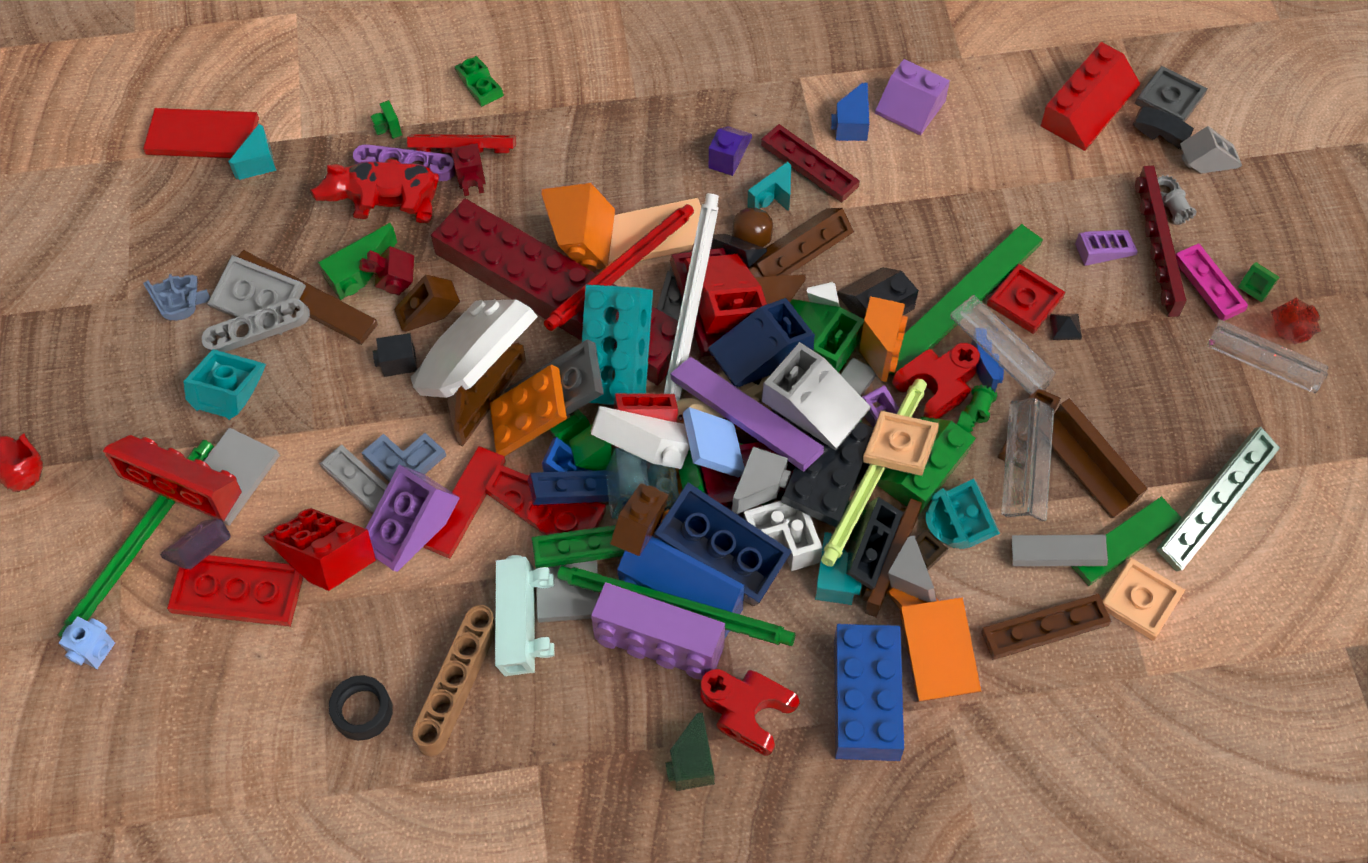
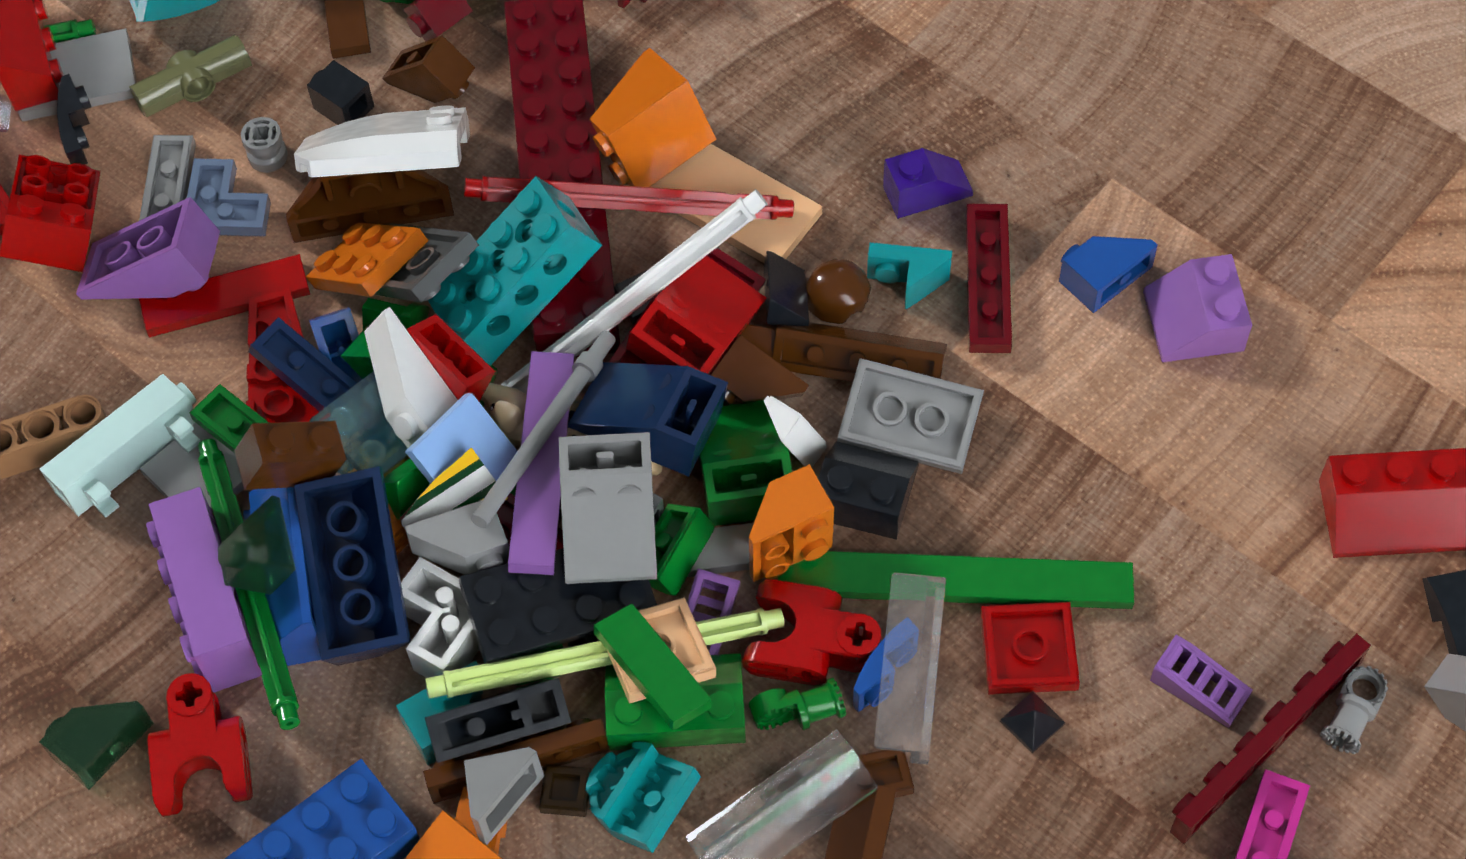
camera: 50 degrees right, 0 degrees up
none -> black slope [57,74,92,165]
none -> olive piece [129,35,252,117]
none -> clear green slope [217,496,296,595]
none -> light grey wheel [241,117,288,173]
none -> sticker [402,448,508,529]
none -> light grey bar [471,331,616,528]
none -> green tile [594,604,712,731]
none -> light grey tile [837,358,984,474]

